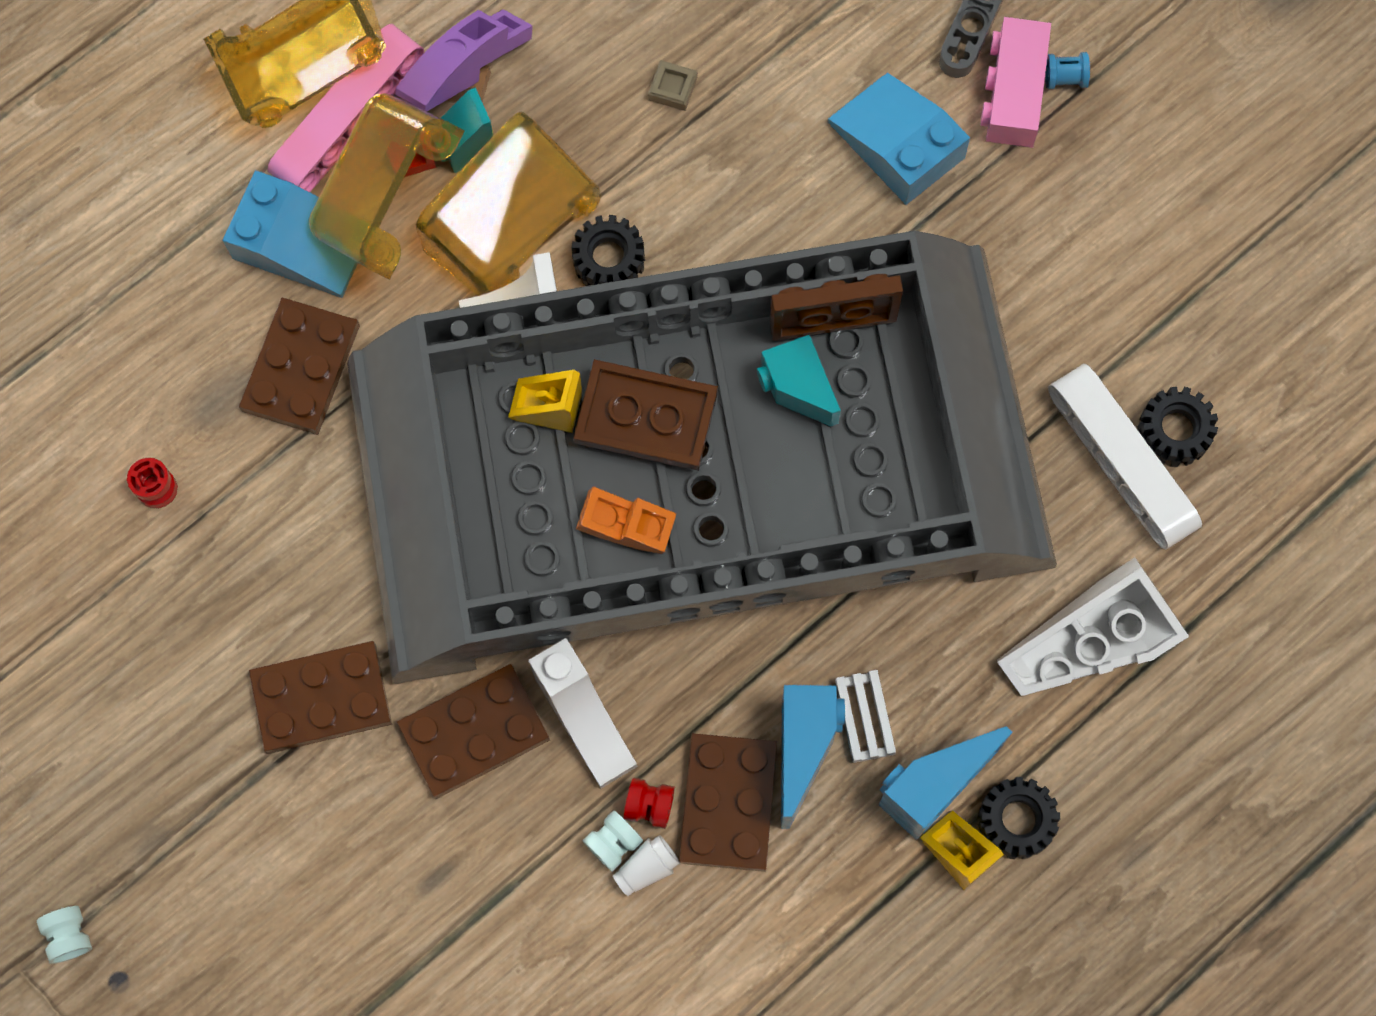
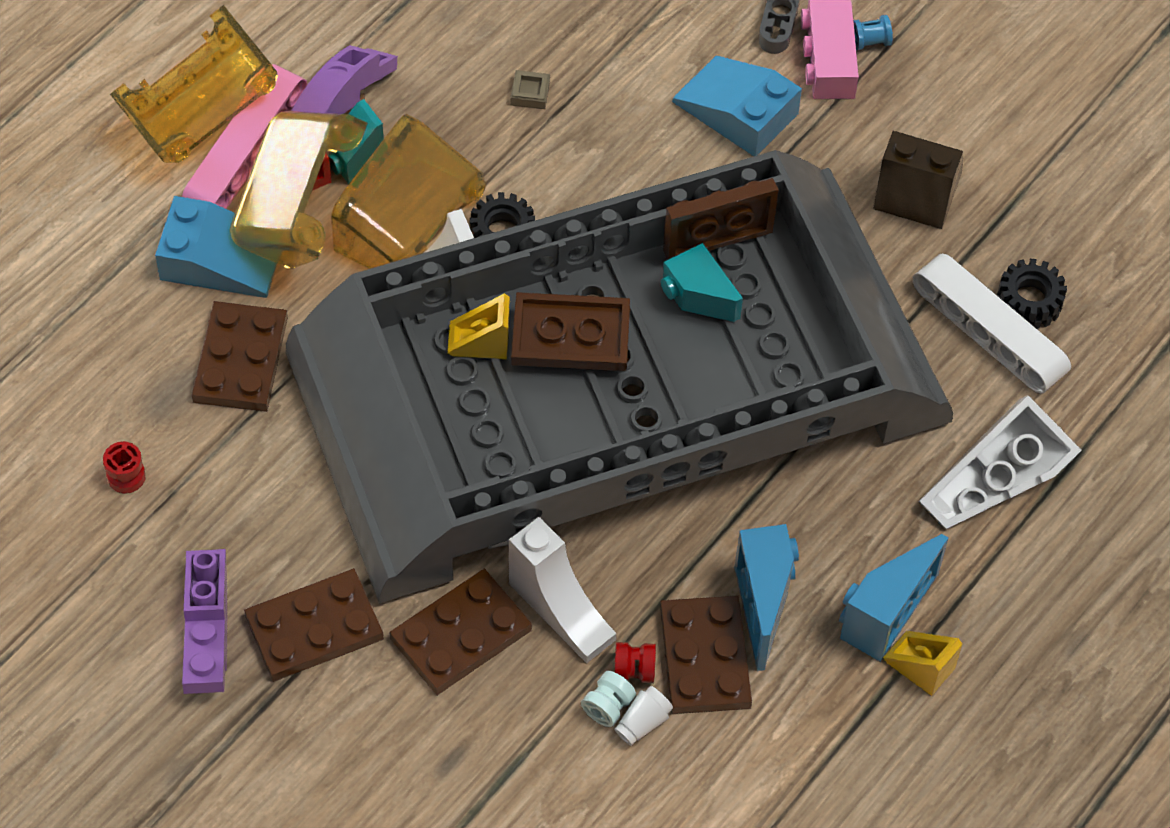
camera: 15 degrees left, 15 degrees down
orange slope [576,486,677,554] -> none
white tile [835,670,896,763] -> none
black tyre [978,777,1060,860] -> none
none -> medium lavender slope [182,549,227,694]
none -> dark brown slope [873,131,963,229]

